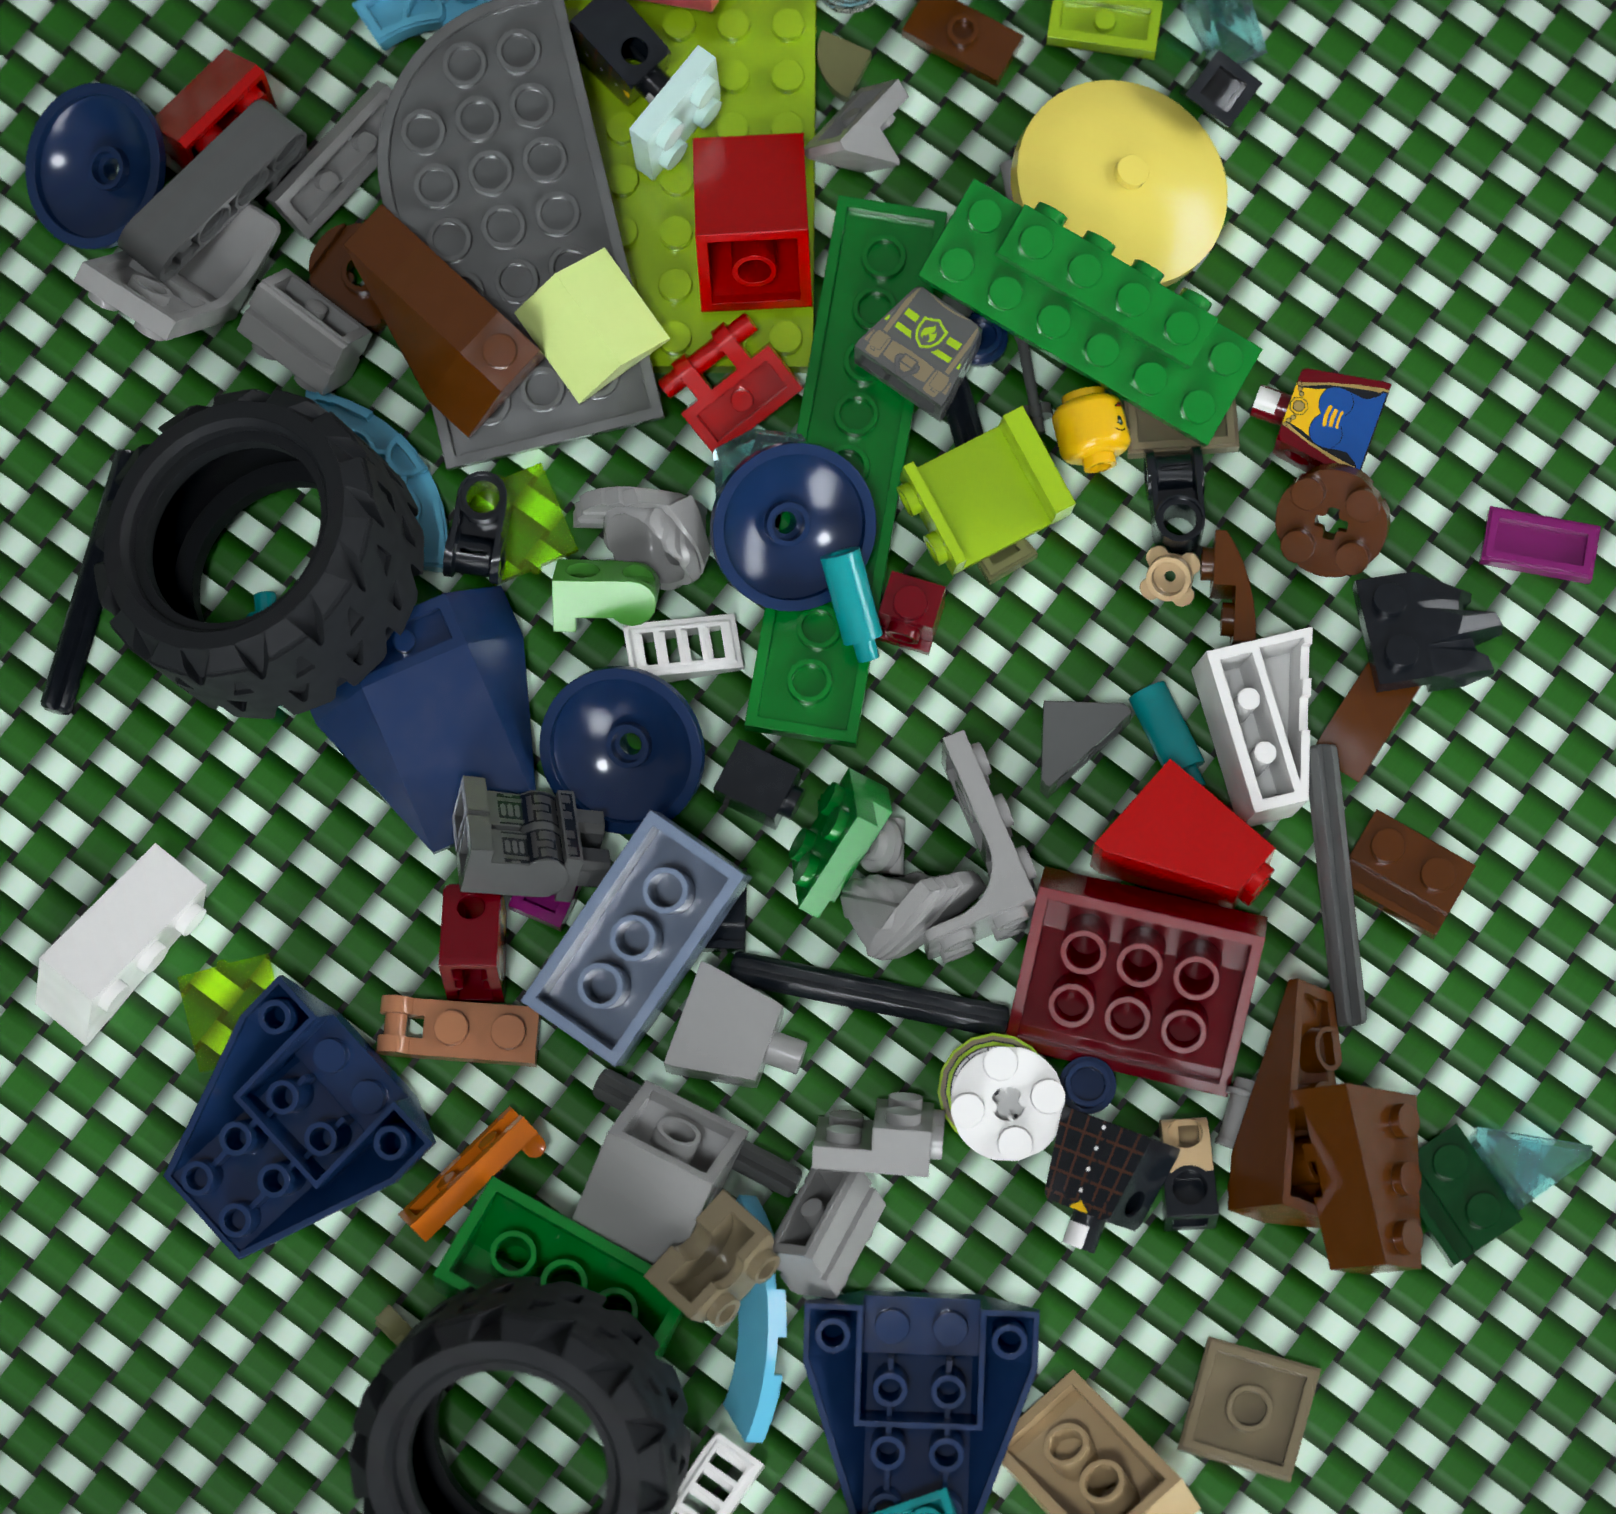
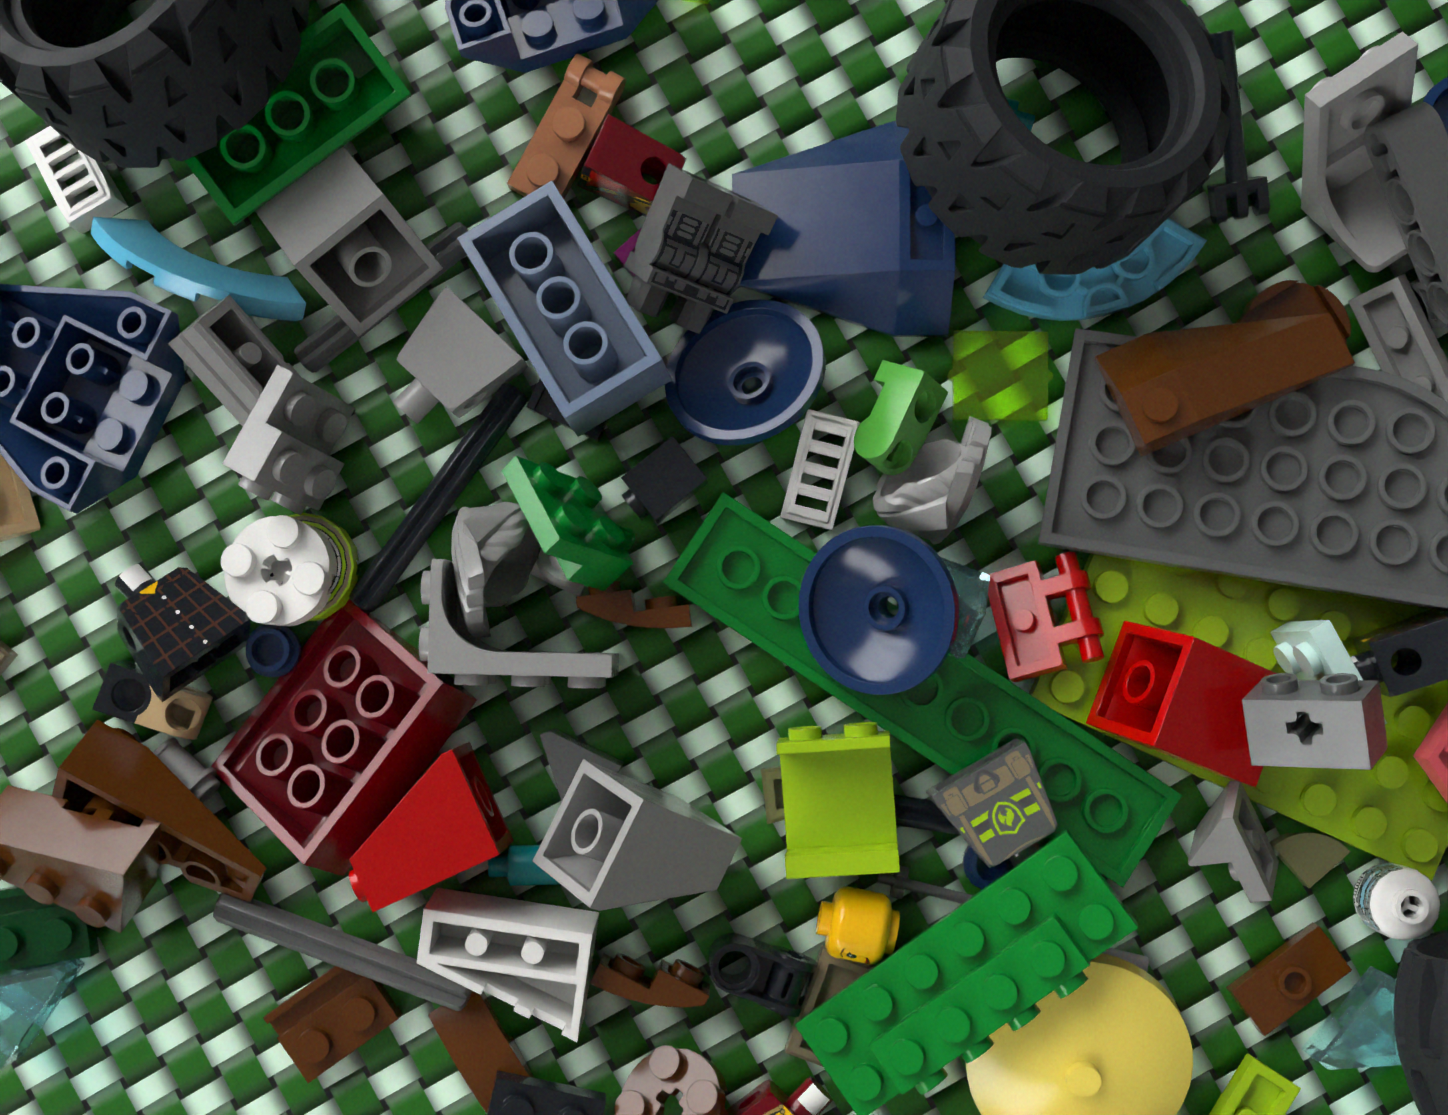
camera: 110 degrees right, 10 degrees up
light grey brick [237,268,373,396] -> none
orange hinge [398,1106,546,1242] -> none
black piece [443,471,512,585] -> none
yellowish green slope [514,247,670,404] -> none
dark tan cylinder [644,1189,780,1327] -> none
teal cylinder [820,547,883,663] -> none
dark red brick [876,571,946,655] -> none
tan plate [1140,545,1201,607] -> none
none -> light grey slope [532,759,742,911]
none -> reddish brown slope [576,581,692,628]
none -> black hinge [1207,29,1270,224]
none -> brick [1242,673,1388,770]

